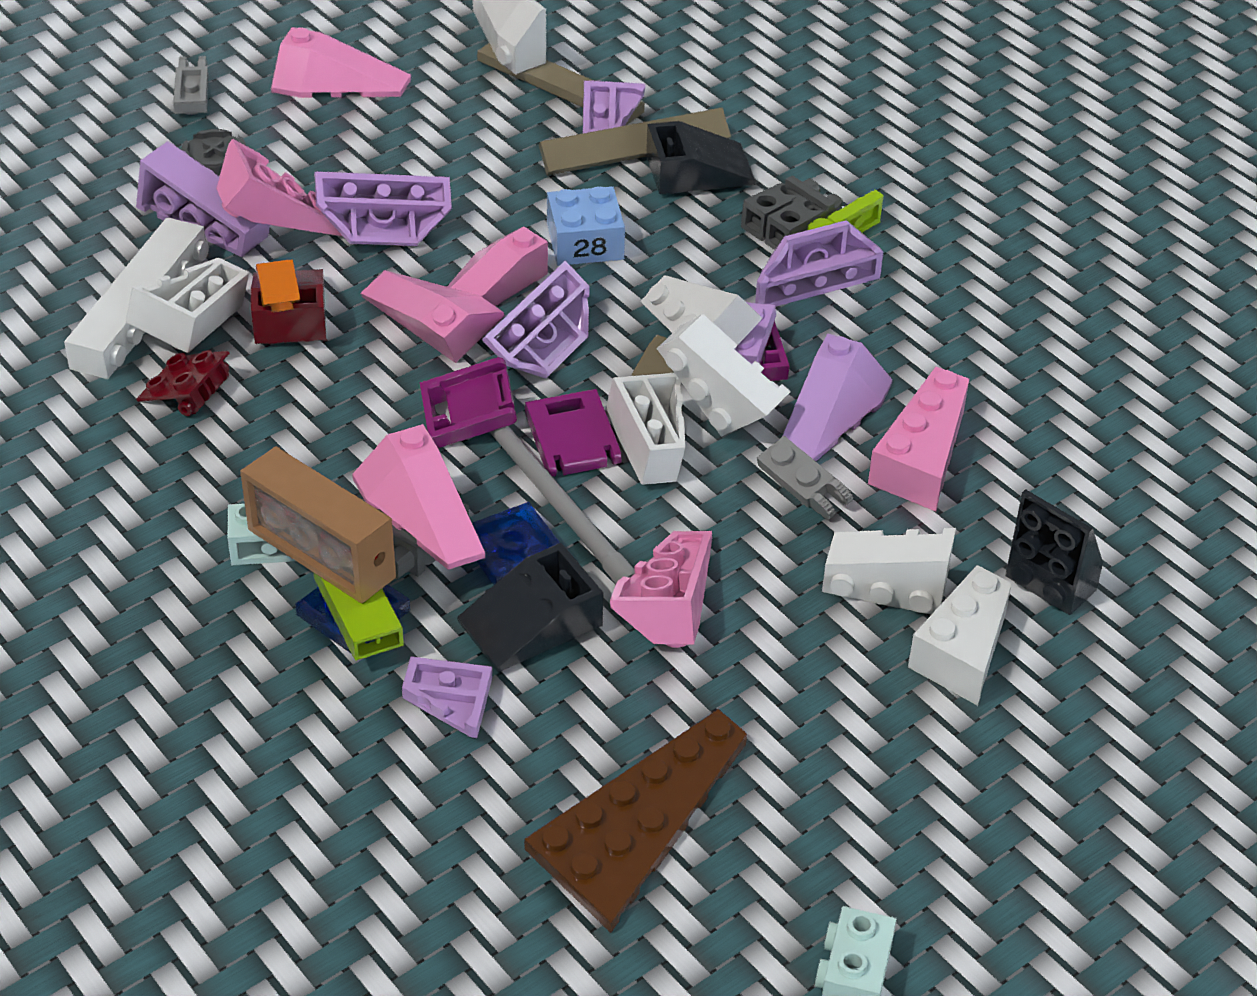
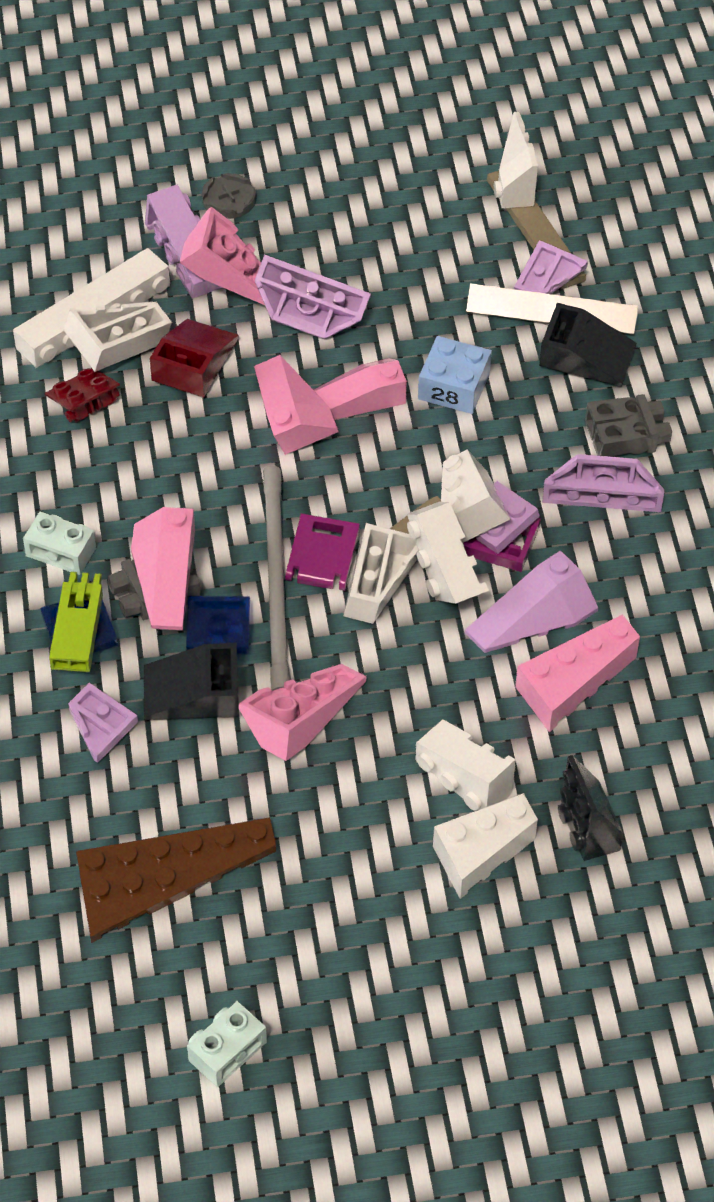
camera: 30 degrees right, 10 degrees up
light grey hinge [173,56,209,115] -> none
medium nougat brick [240,446,396,604] -> none
orange slope [256,259,300,312] -> none
bright pink wedge [271,27,411,98] -> none
magenta container [420,357,517,448] -> none
lavender wedge [482,261,590,378] -> none
light grey hinge [756,436,853,520] -> none
lime hinge [807,190,883,233] -> none

